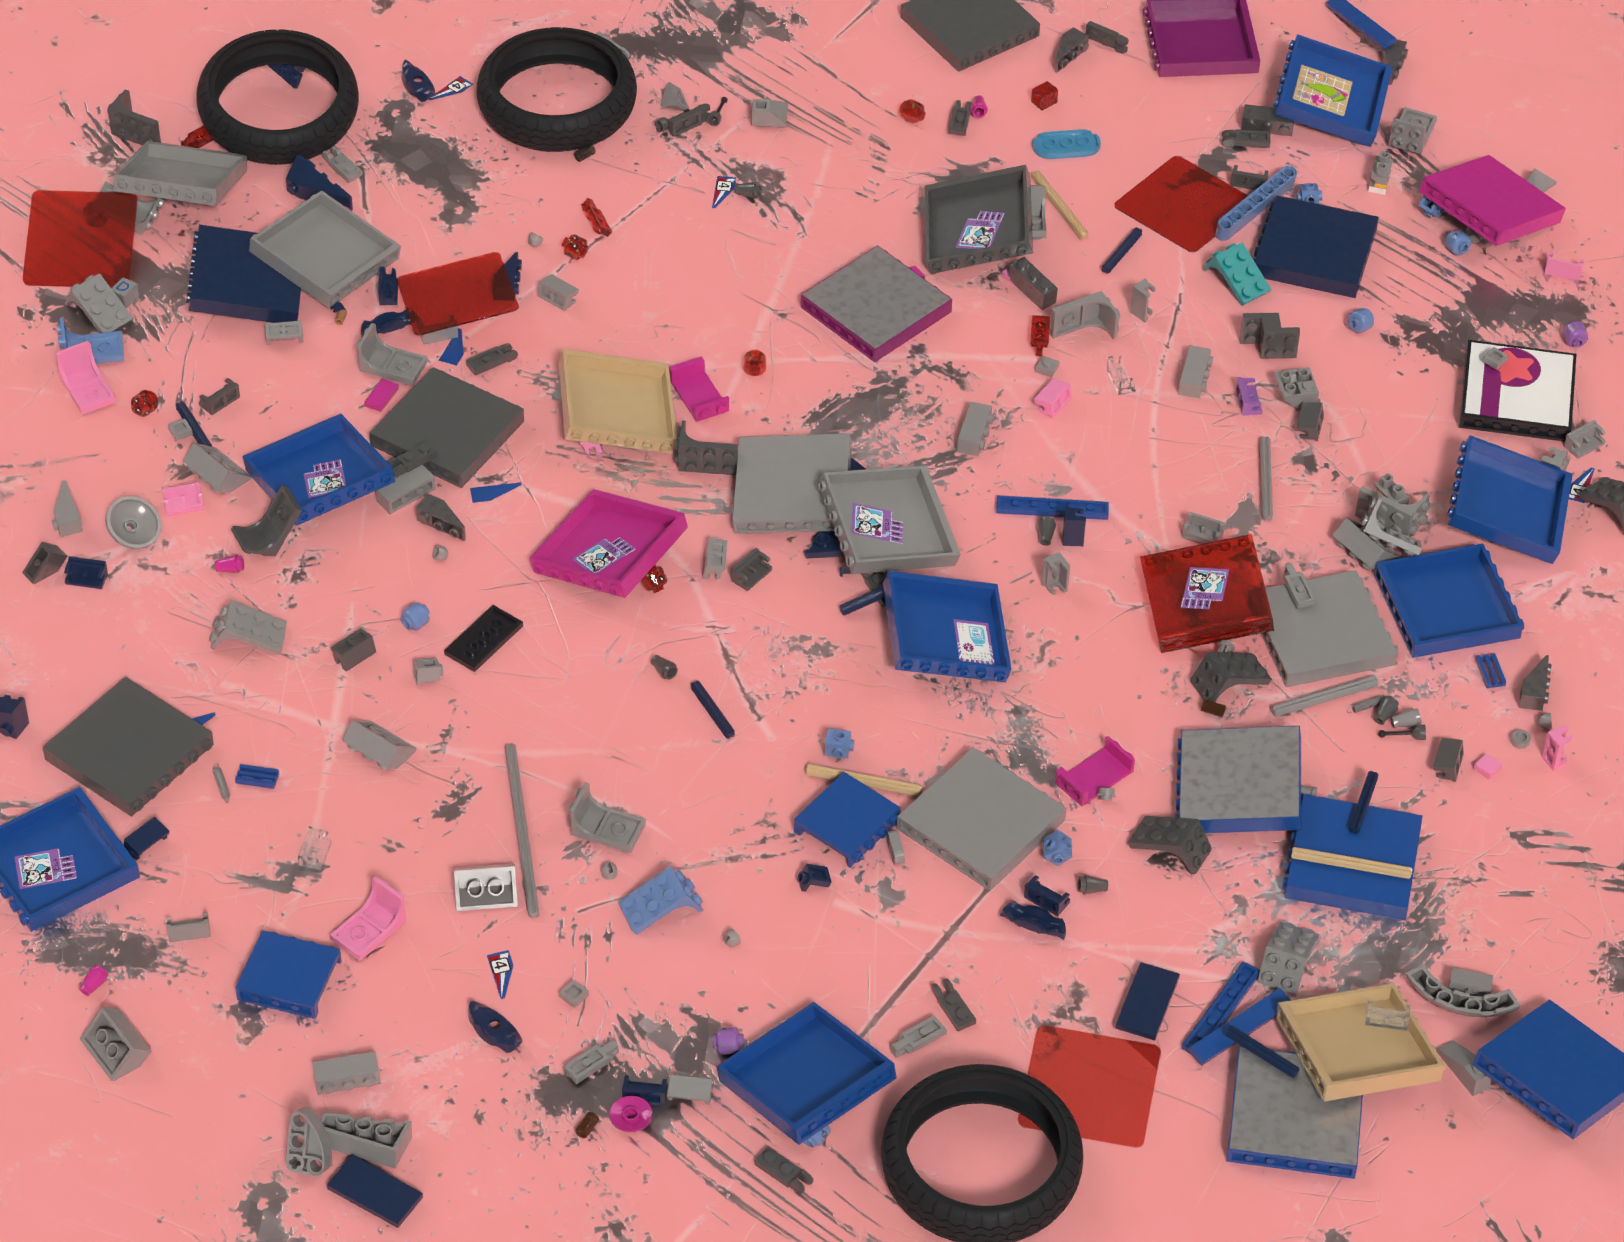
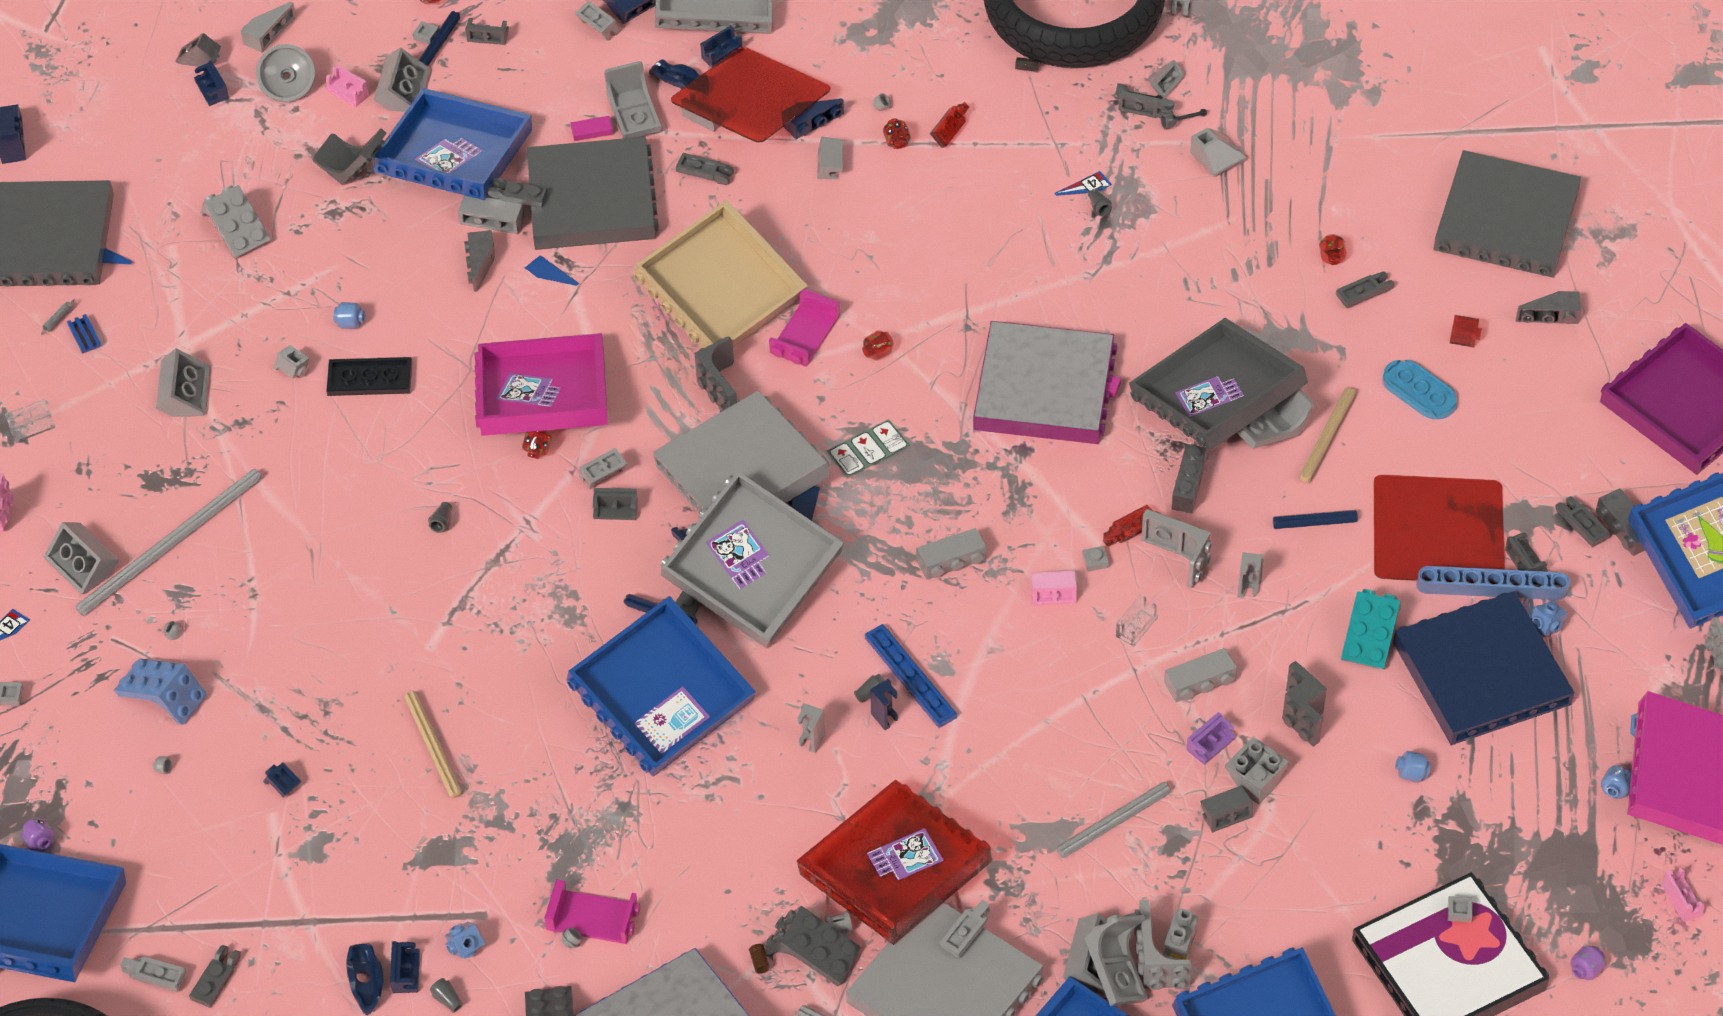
camera: 55 degrees right, 5 degrees up
dark pink cone [215,554,244,573] -> none
arm [330,301,347,325] -> none
dark grey hinge [330,628,376,672] -> none
light grey hinge [432,545,448,561] -> none
blue sticker [438,328,464,366] -> none
light grey bracket [568,782,646,853] -> none
dark blue axle [691,681,735,739] -> none
blue panel [794,772,900,868] -> none
medium blue brick [825,728,855,759] -> none
light grey beam [886,830,905,865] -> none
light grey panel [897,747,1066,891] -> none
dark pink cone [971,95,988,118] -> none
dark grey hinge [1085,21,1129,54] -> none
light grey hinge [1182,512,1225,549] -> none
light grey hips [1368,151,1393,195] -> none
none -> sticker [827,419,910,477]

